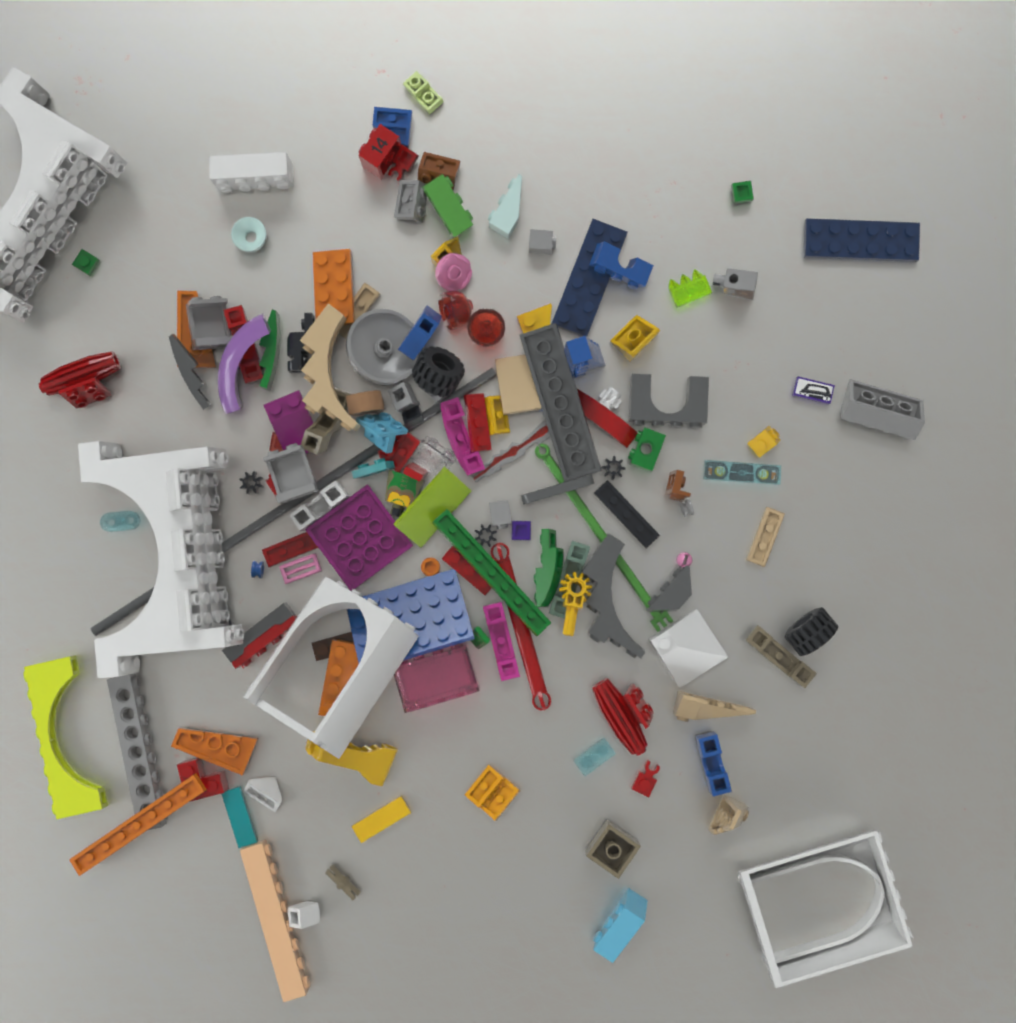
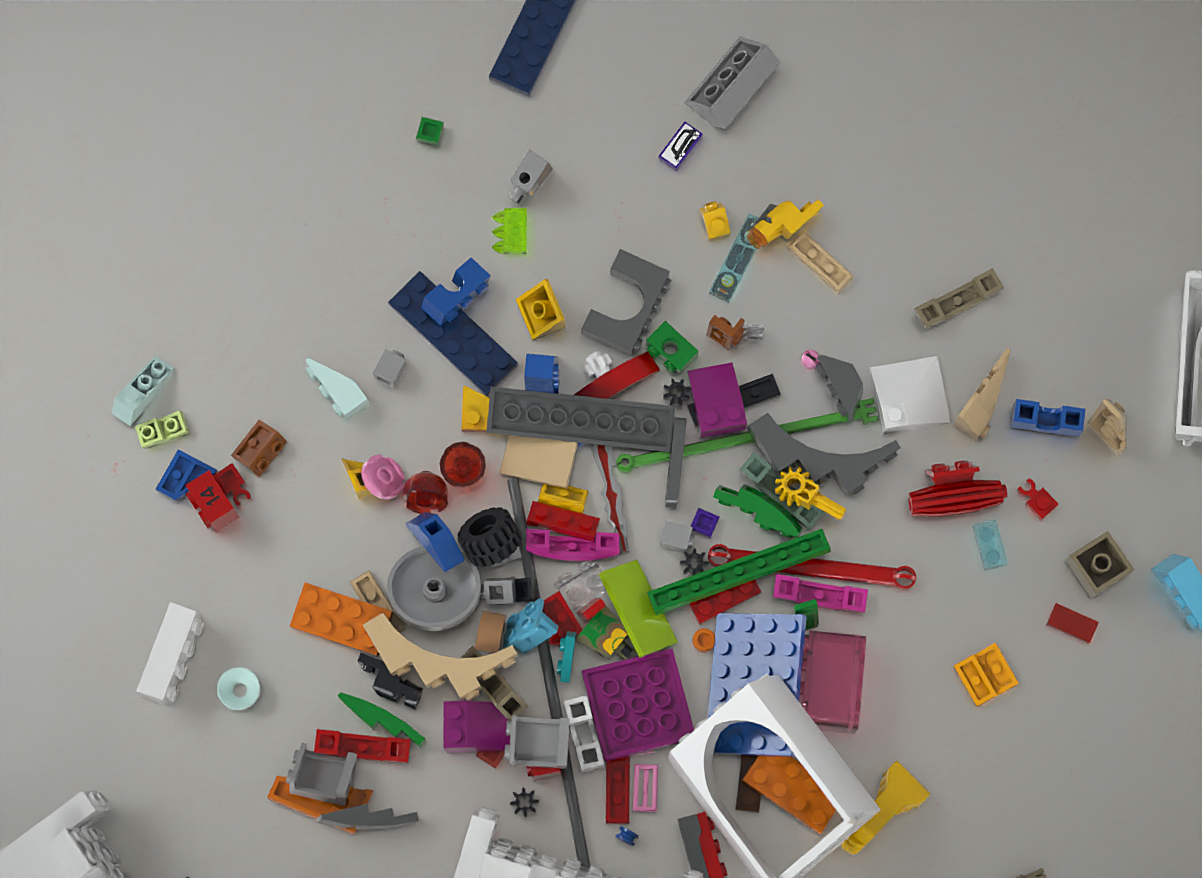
camera: 70 degrees left, 10 degrees down
medium lavender brick [217,313,271,414] -> none
yellow tile [351,795,411,843] -> none
light grey bracket [394,180,428,223] -> none
bright green brick [422,174,473,237] -> none
black tyre [785,607,838,656] -> none
none -> light aqua slope [111,355,174,426]
none -> magenta slope [687,362,747,438]
none -> yellow plate [747,199,824,249]
none -> clear red tile [1046,603,1099,644]

